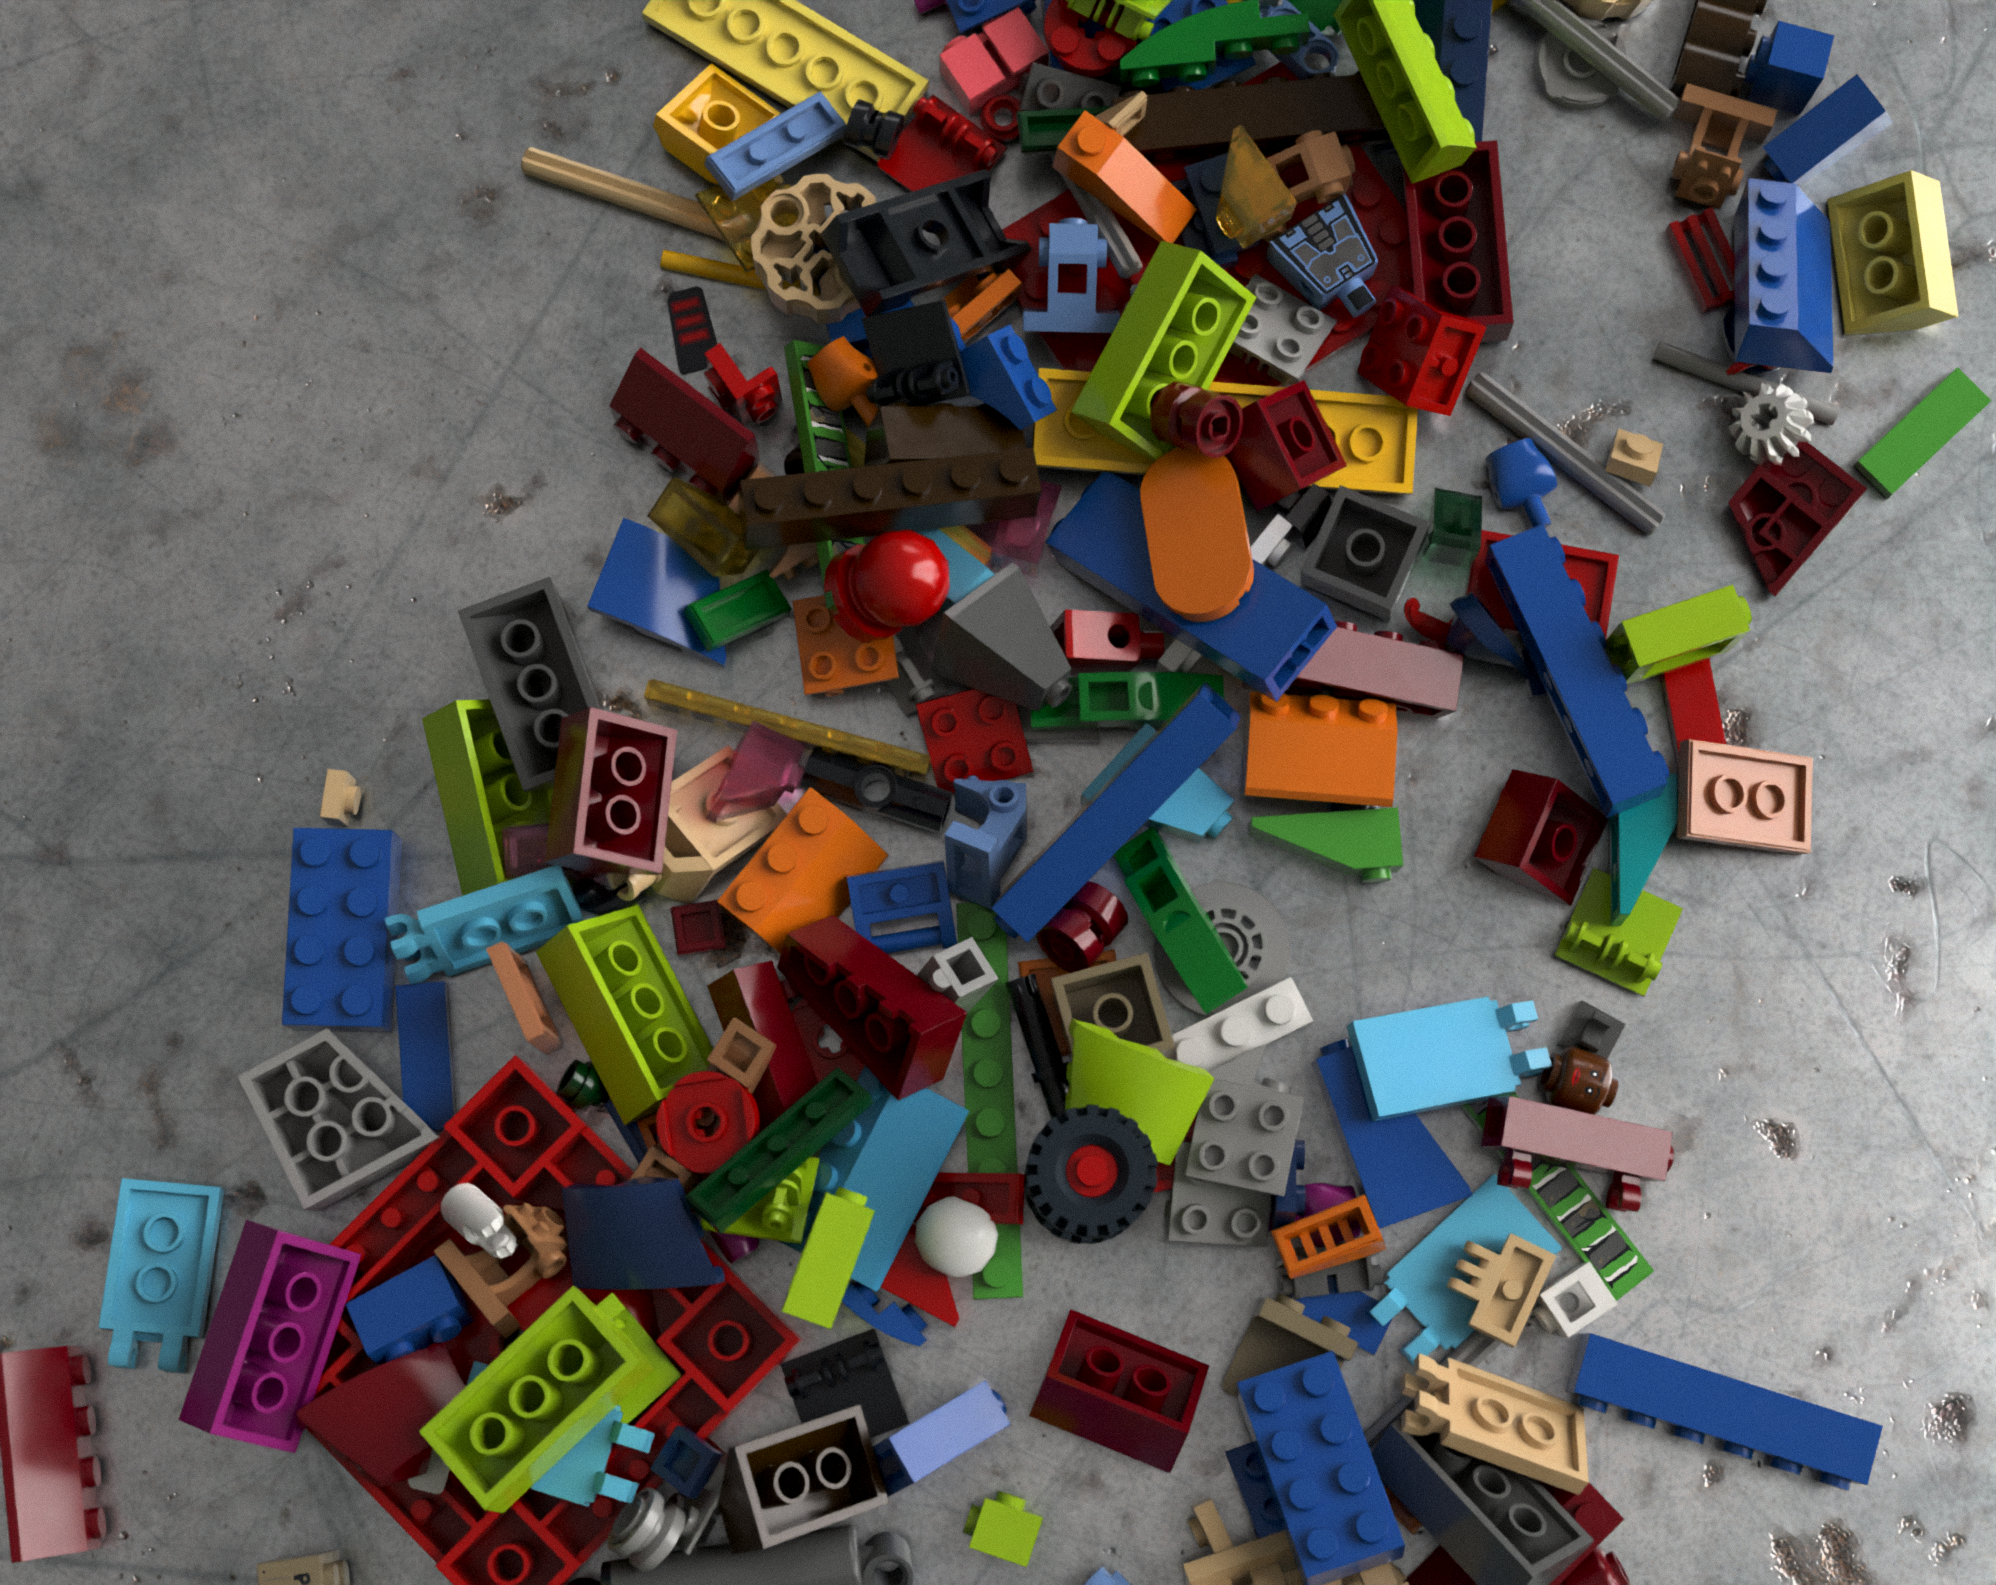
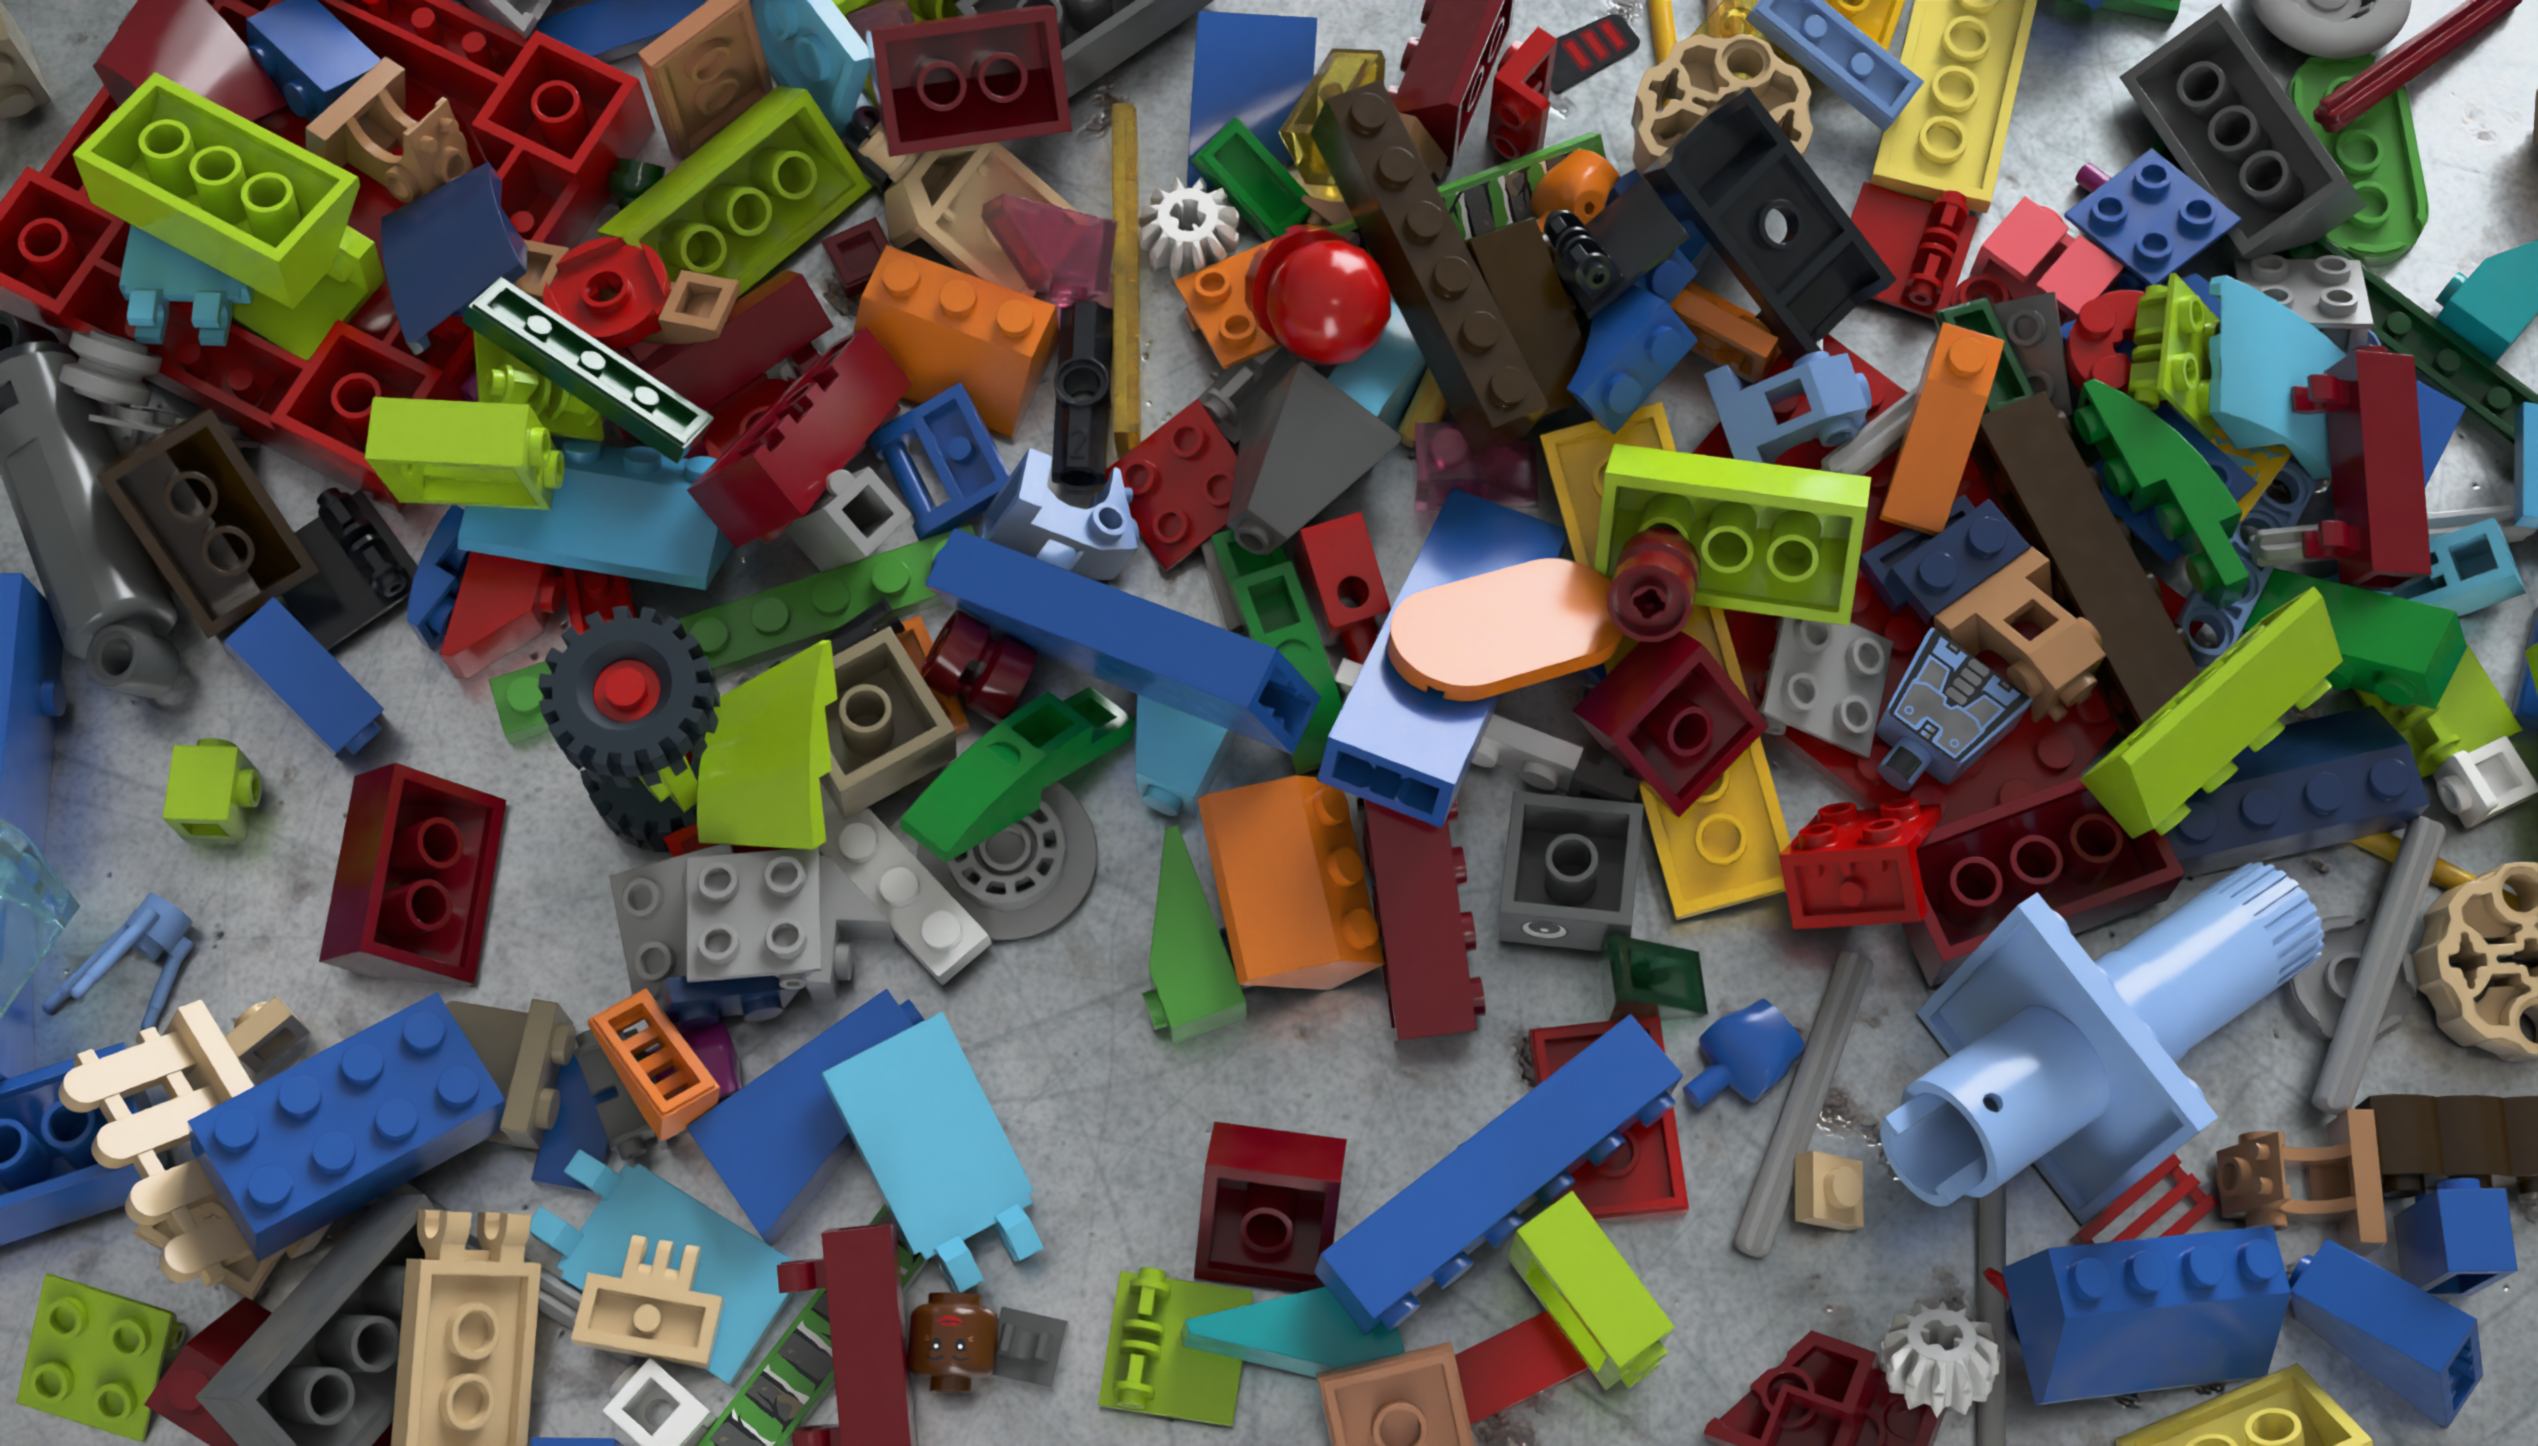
camera: 75 degrees right, 10 degrees down
white hinge [441,1183,517,1259] -> none
dark blue plate [650,1425,723,1499] -> none
black wheel [843,99,905,160] -> none
white hair [915,1197,998,1278] -> none
tan slope [1095,91,1147,136] -> none
clear yellow slope [1216,125,1297,249] -> none
dark blue piece [1404,592,1532,679] -> none
none -> white gear [1138,176,1239,280]
none -> light blue piece [1880,862,2325,1225]

